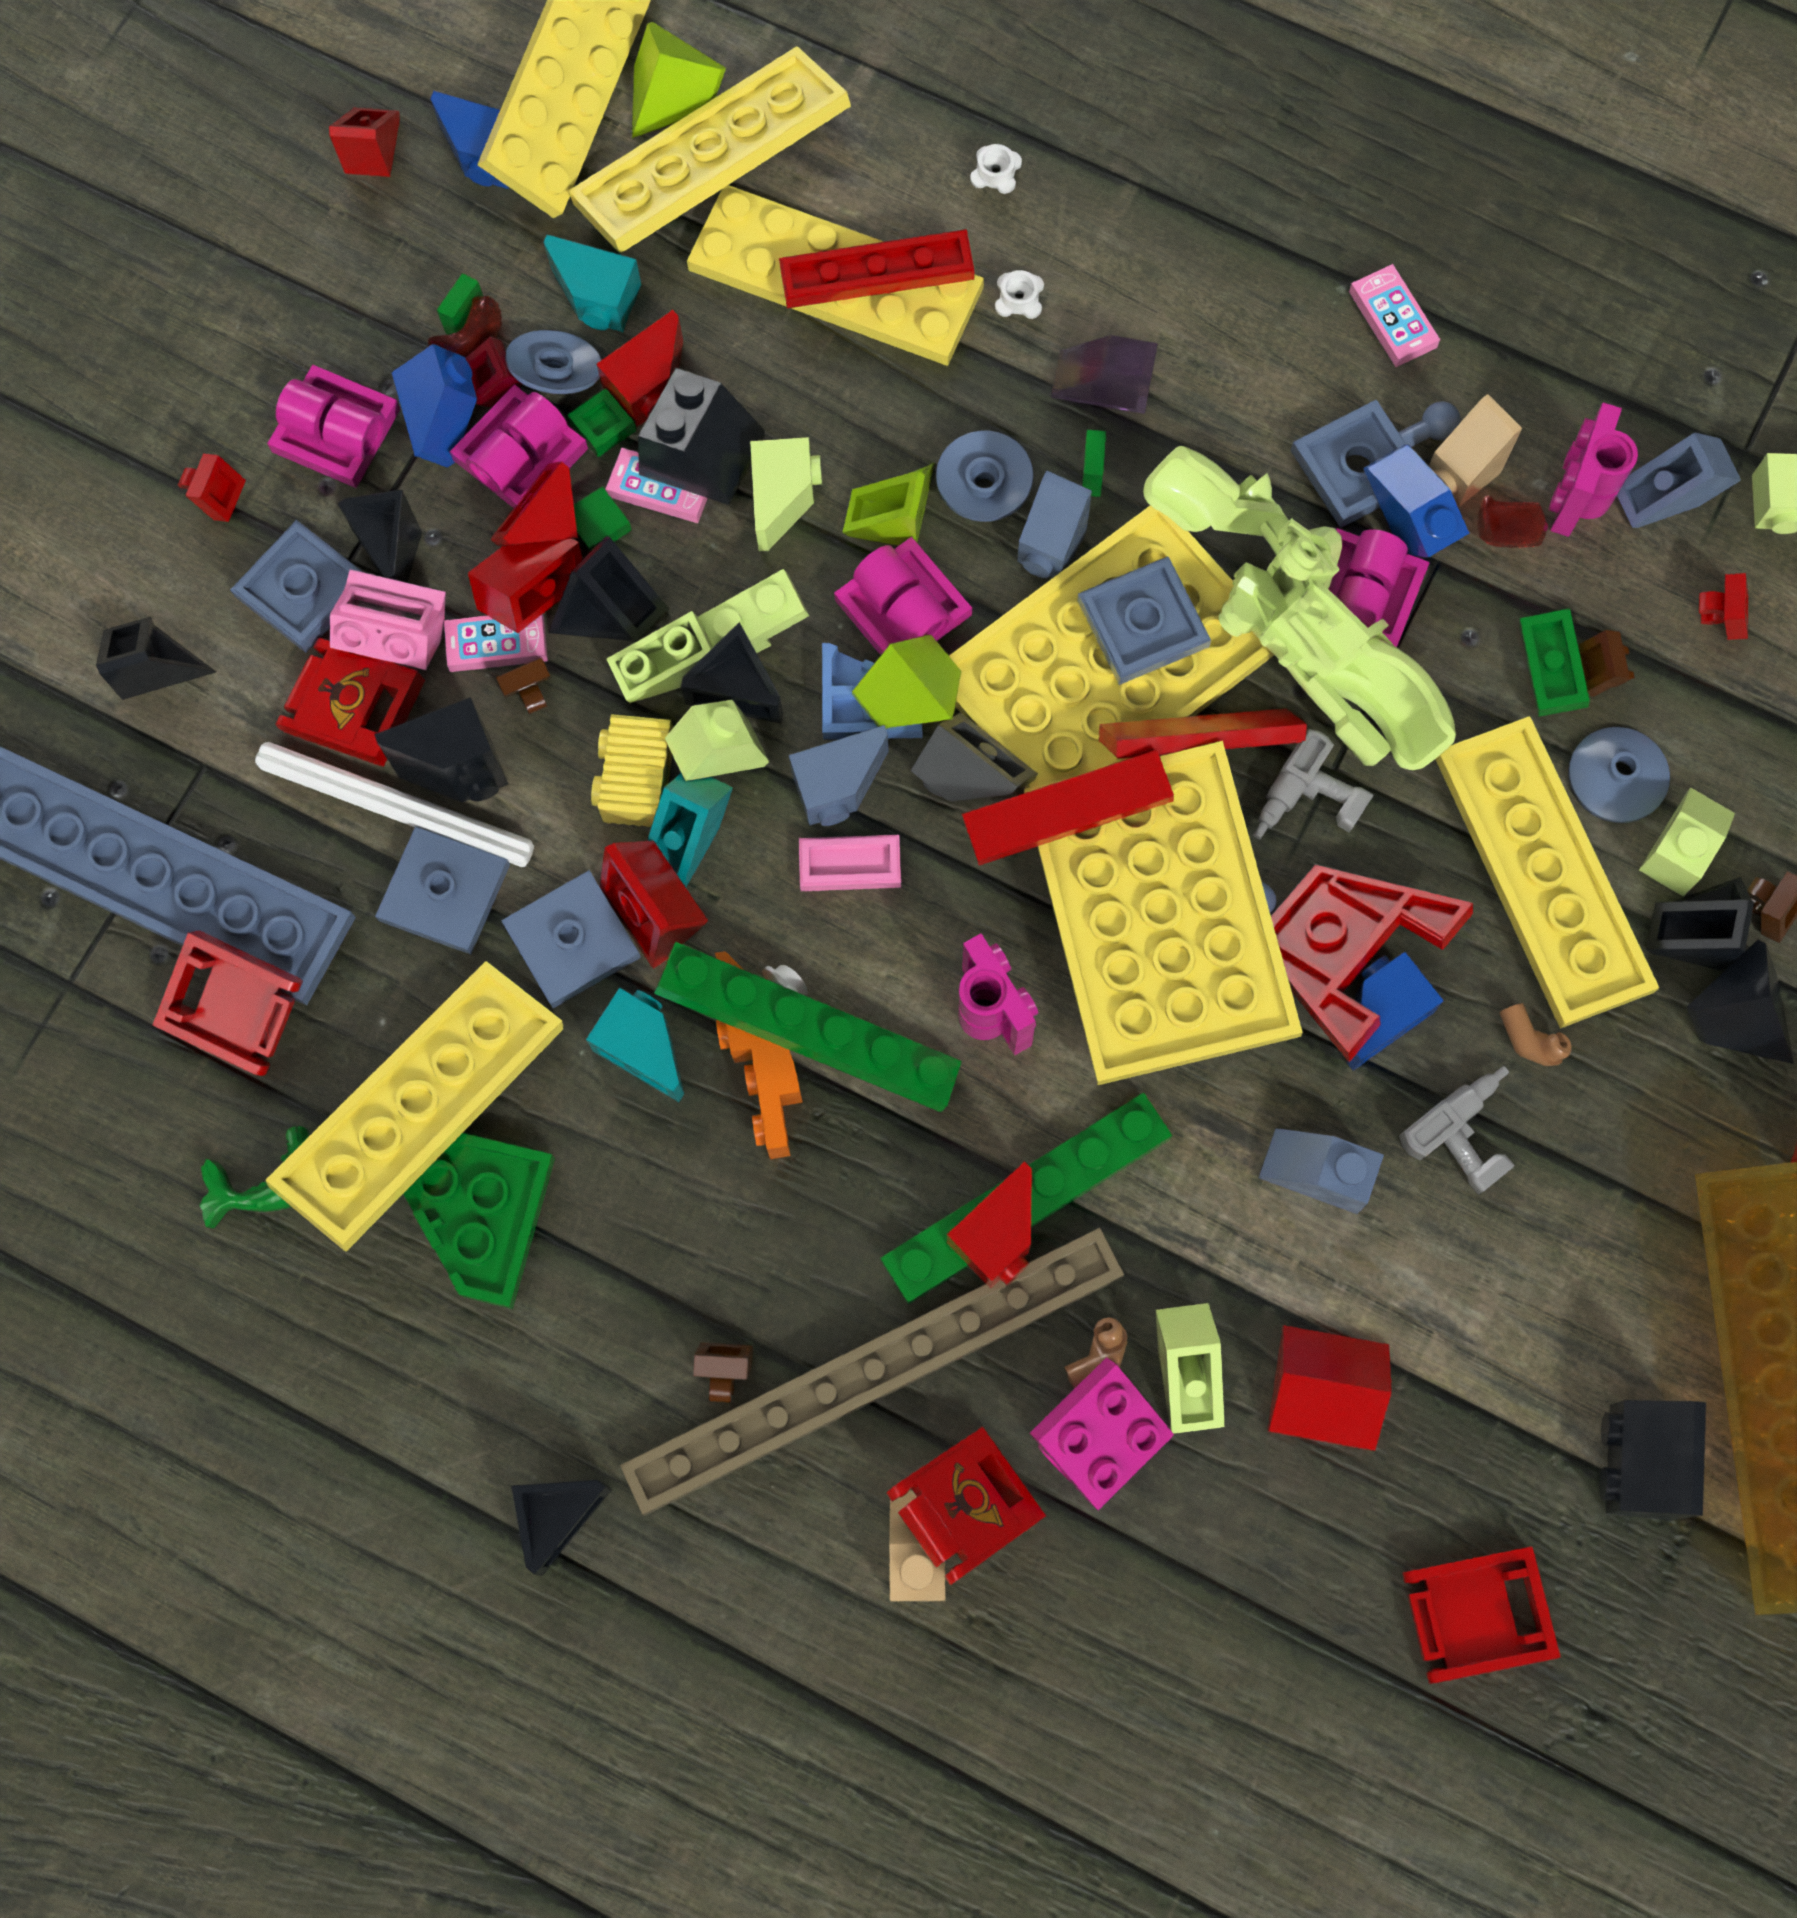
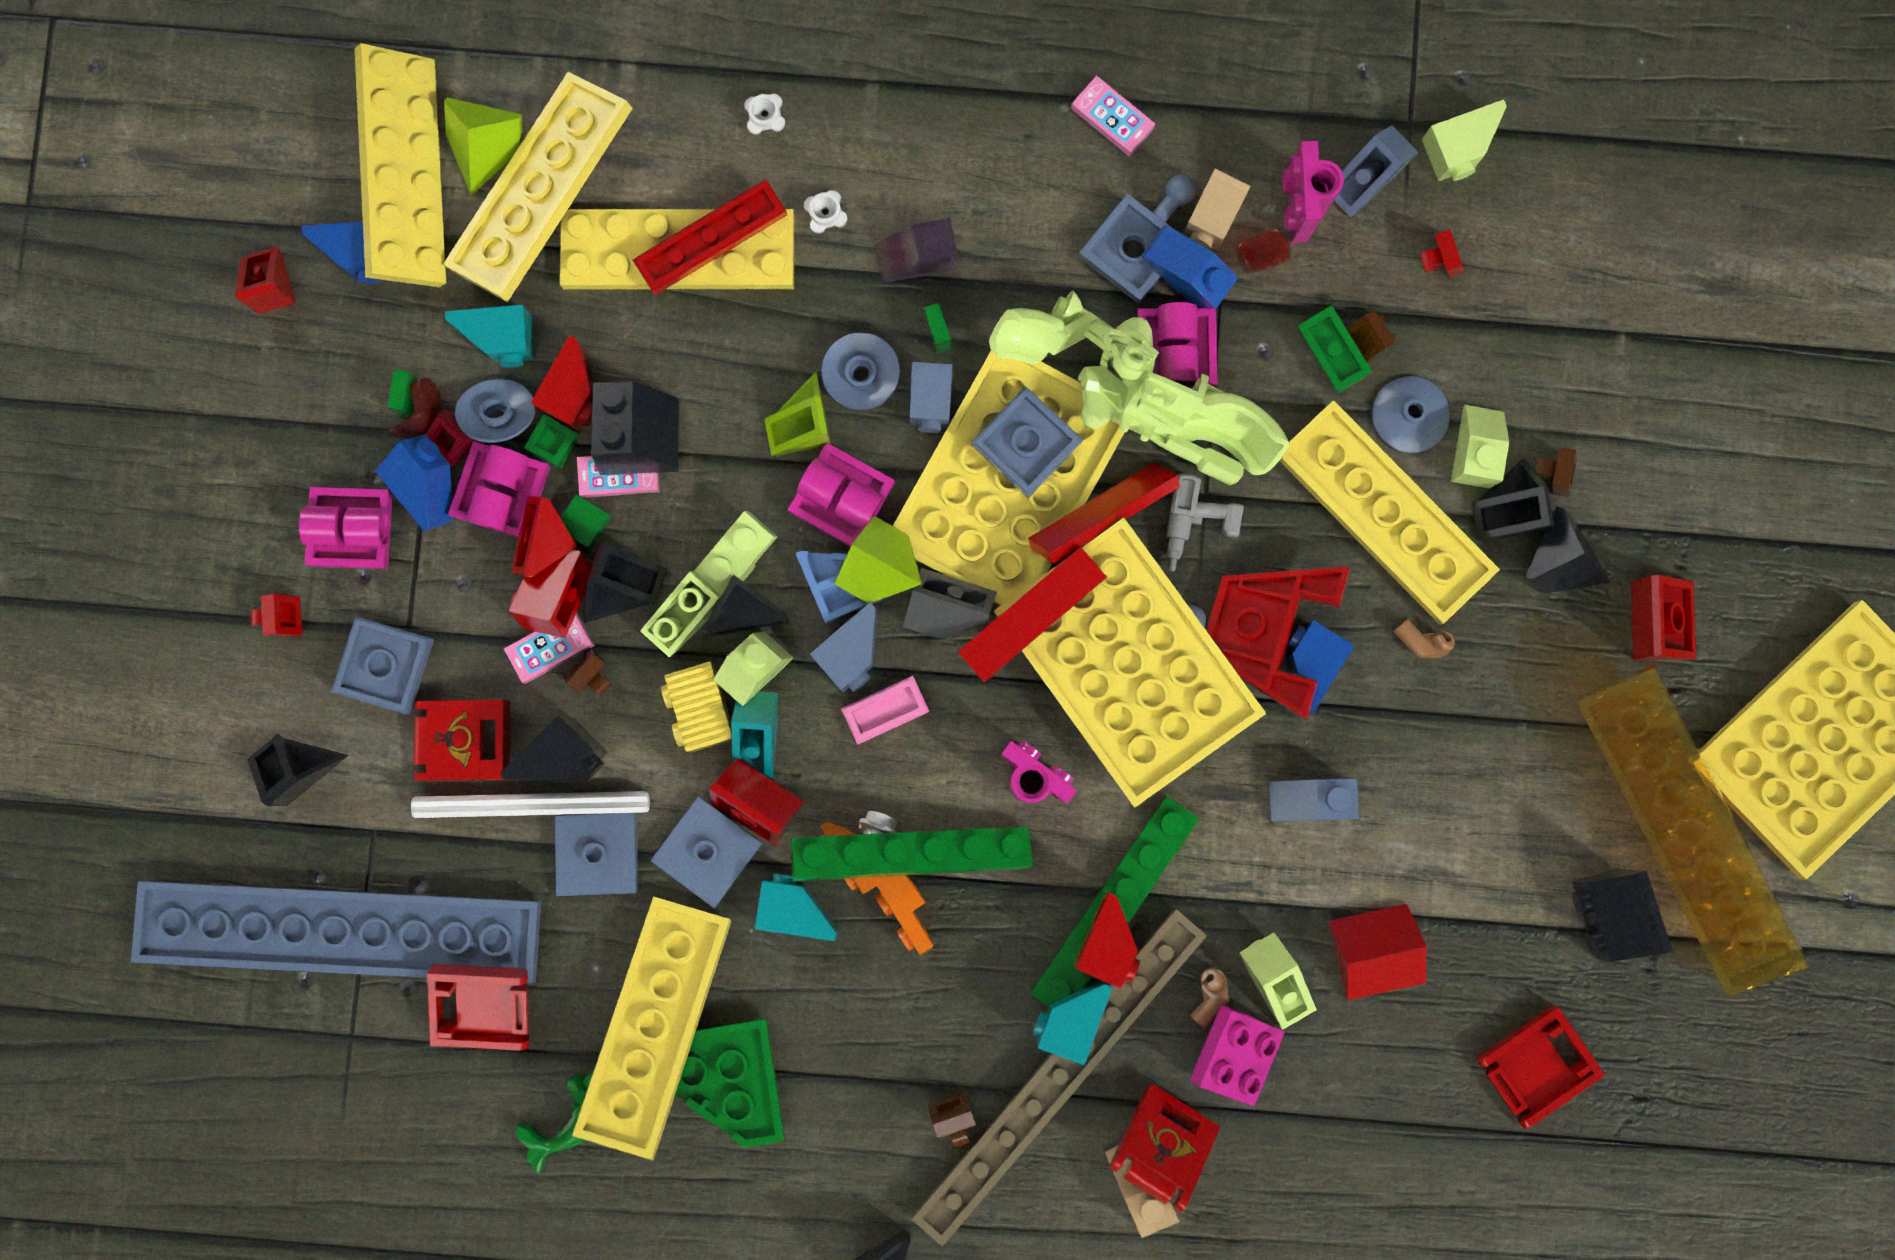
camera: 25 degrees left, 10 degrees up
bright pink window [330,569,446,670] -> none
black slope [338,490,422,583] -> none
yellowish green slope [750,437,822,551] -> none
light grey piece [1399,1066,1515,1195] -> none
none -> teal slope [1032,980,1112,1066]

